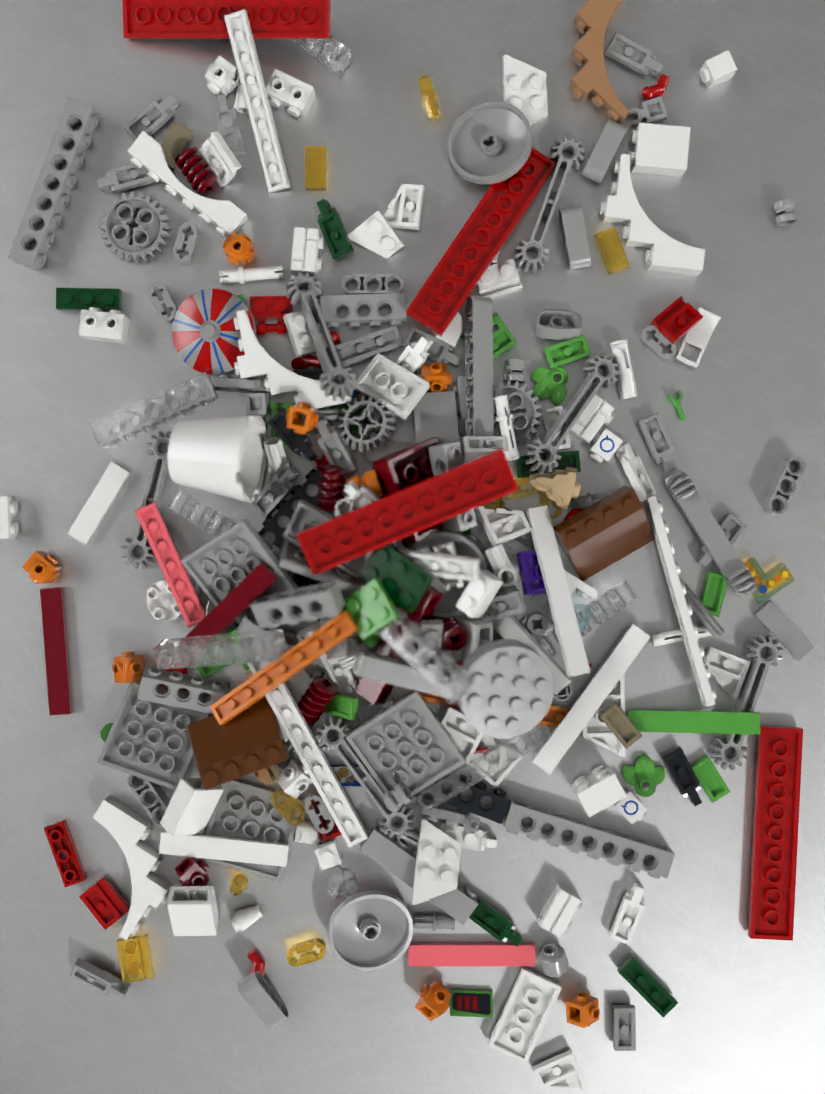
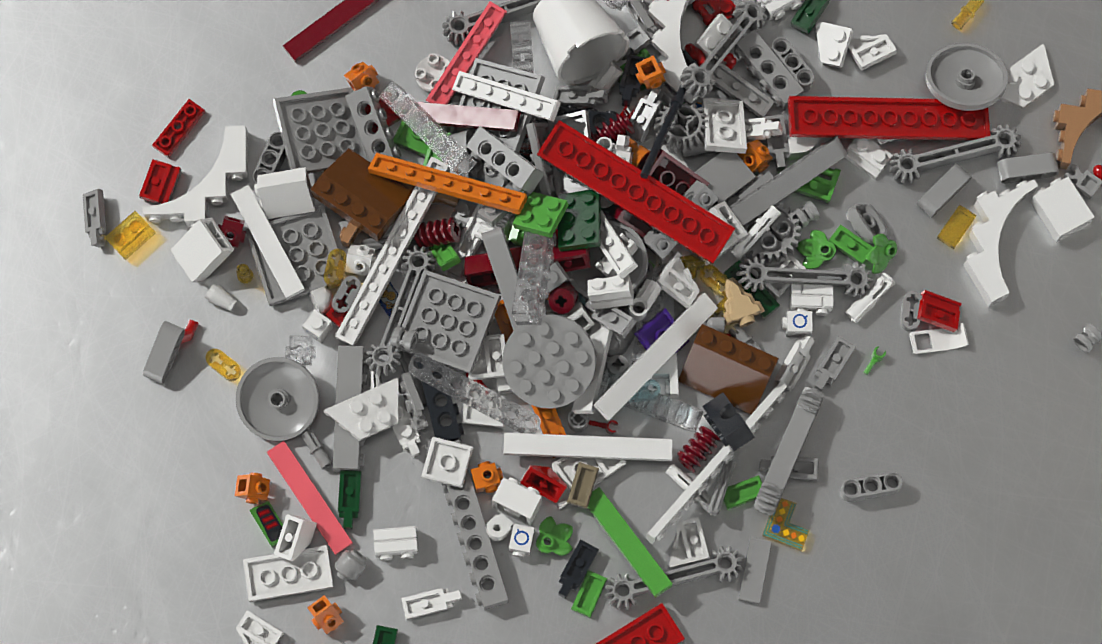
camera: 55 degrees right, 15 degrees down
none -> white slope [274,514,317,561]
none -> white tile [421,437,473,488]
none -> white tile [452,71,561,122]
none -> orange brick [470,461,503,493]
none -> white piece [486,513,514,541]
none -> red slope [520,465,567,503]
none -> black bar [640,85,686,179]
none -> dark red piece [677,426,722,473]
none -> black arch [702,393,755,451]
none -> light grey piece [706,317,725,333]
none -> bright green plate [865,234,897,274]

